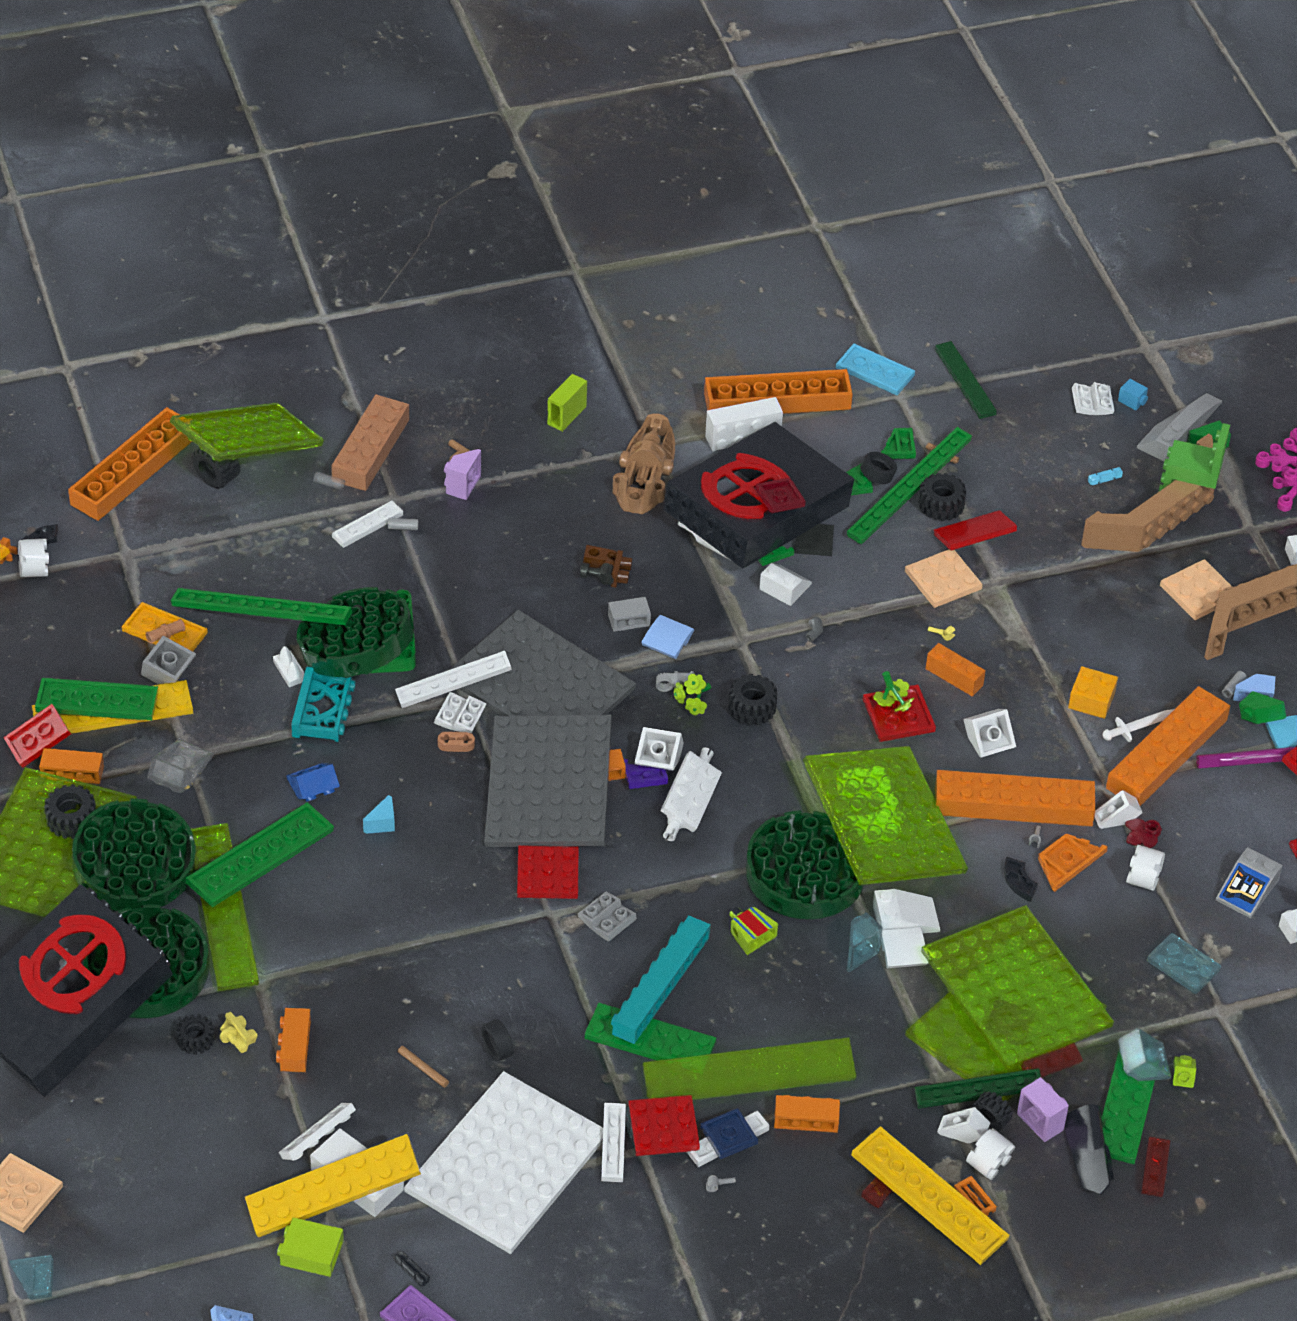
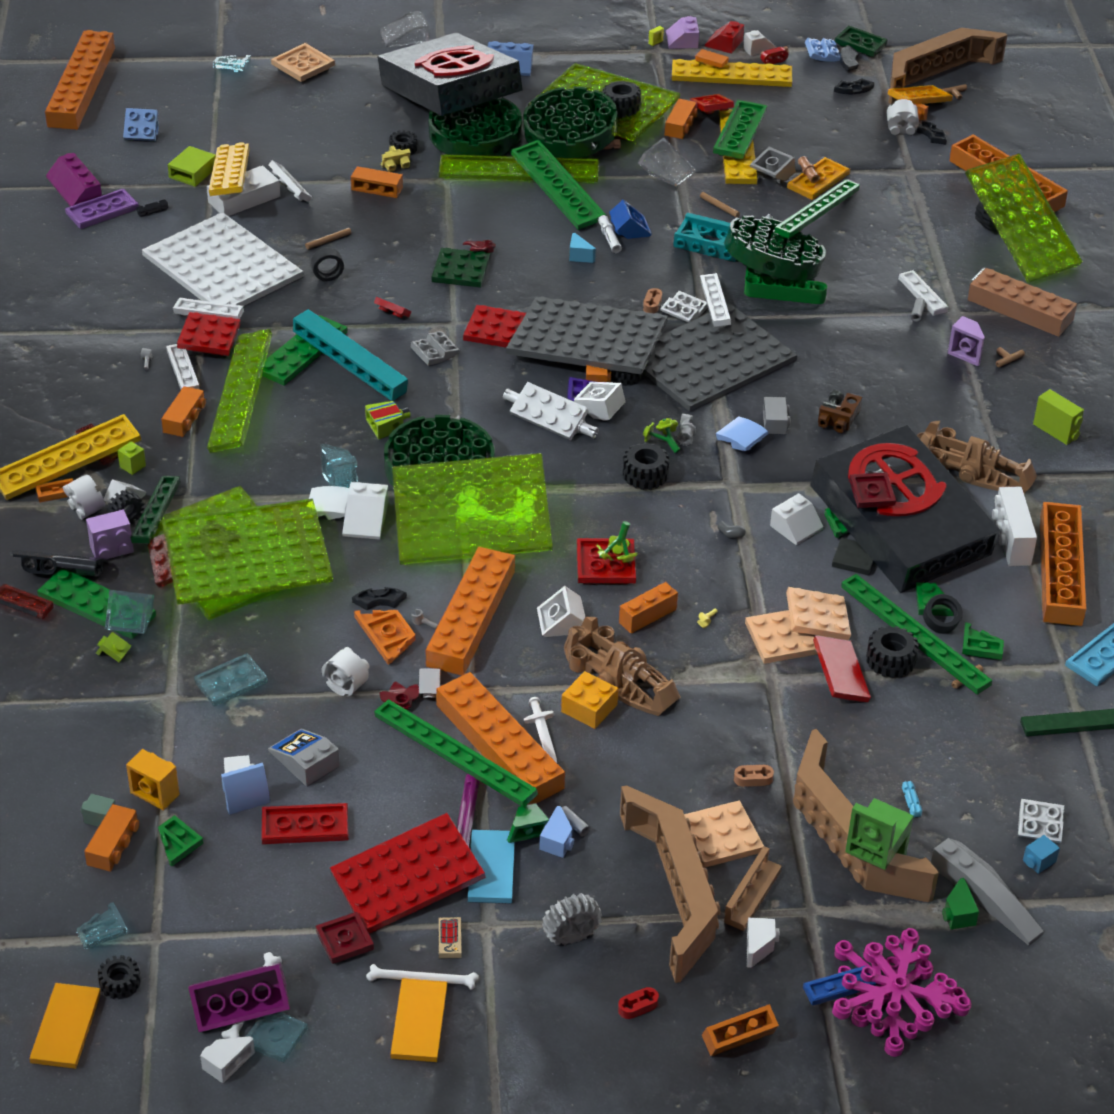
camera: 105 degrees right, 5 degrees down
dark blue tile [700,1108,758,1160] -> none
none -> lime brick [118,441,146,475]
none -> red plate [374,297,412,318]
none -> green plate [374,699,538,808]
none -> dark green plate [431,248,490,288]
none -> dark red plate [463,240,496,253]
none -> medium nougat piece [564,617,681,716]
none -> white pin [598,215,622,253]
none -> medium nougat bar [700,192,740,218]
none -> medium nougat fence [724,846,782,931]
none -> nougat beam [734,765,774,787]
none -> light nougat plate [786,587,851,640]

